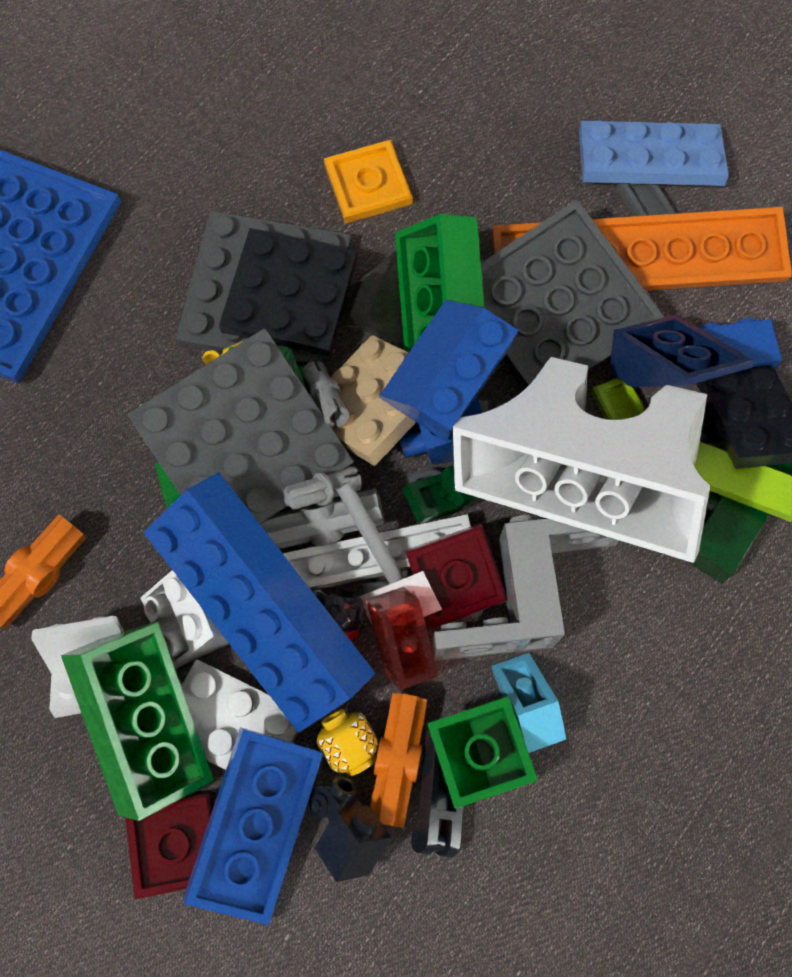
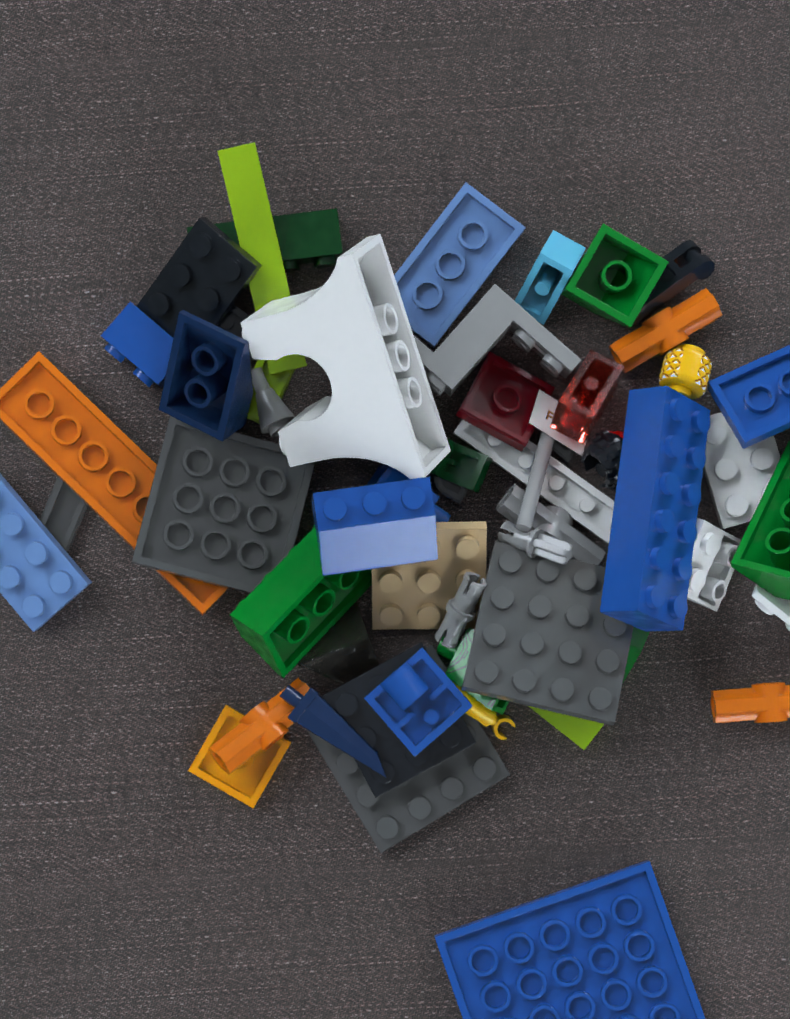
camera: 135 degrees left, 15 degrees up
black brick [309,776,392,882] -> none
none -> orange piece [209,678,310,775]
none -> light grey cone [251,367,295,437]
none -> dark blue bar [280,685,386,778]
none -> blue plate [364,647,473,757]
none -> medium blue plate [394,182,526,348]

